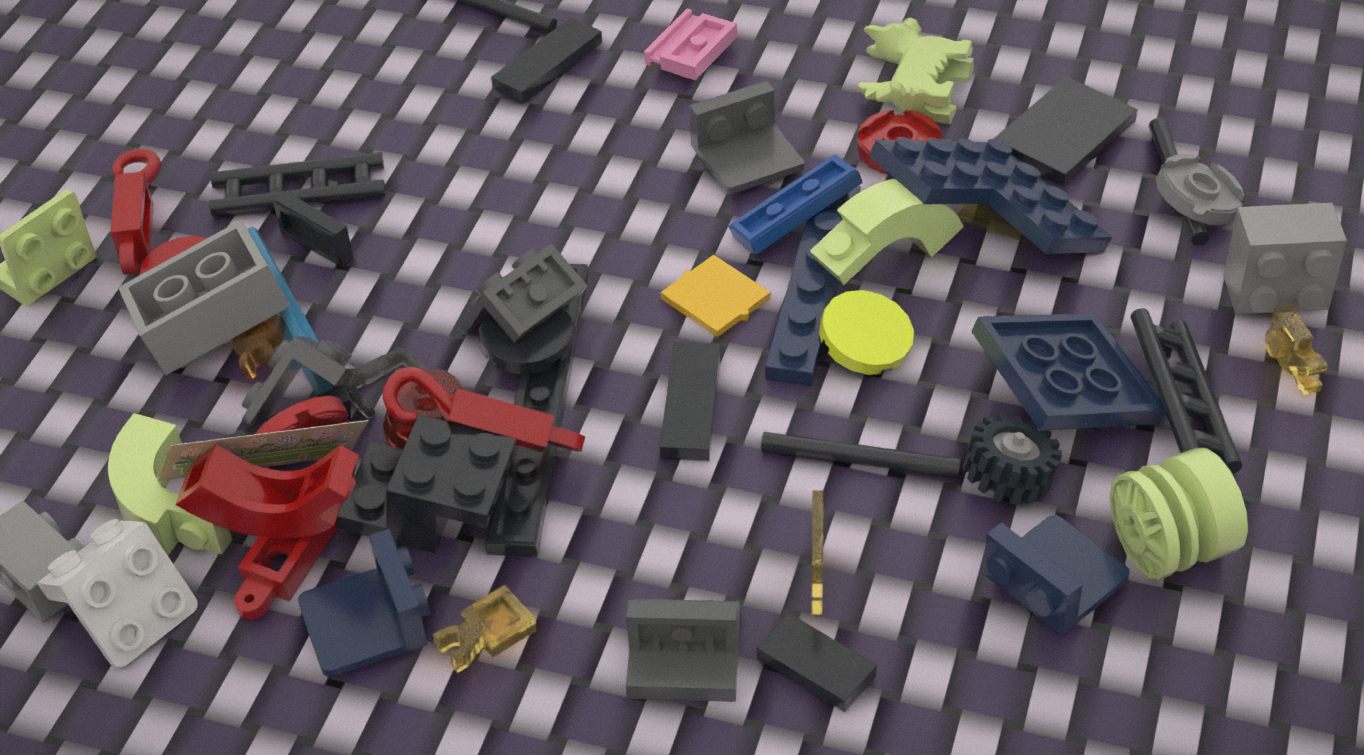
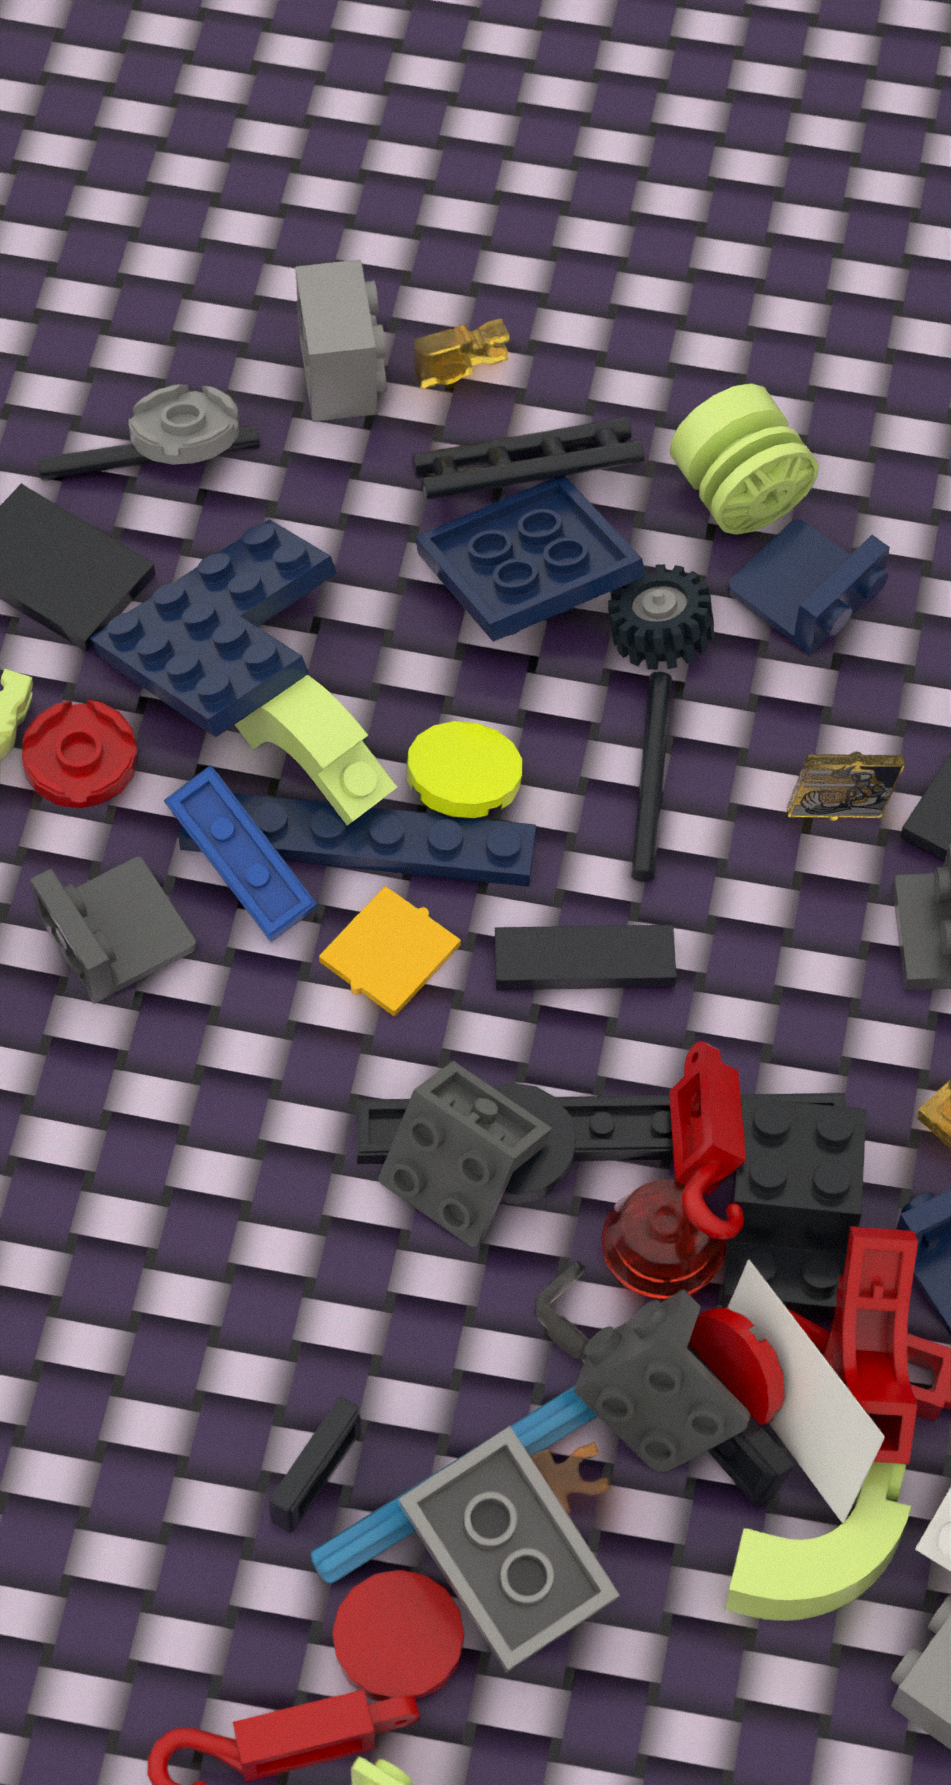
camera: 100 degrees left, 15 degrees up
black bar [209,152,386,217] -> none

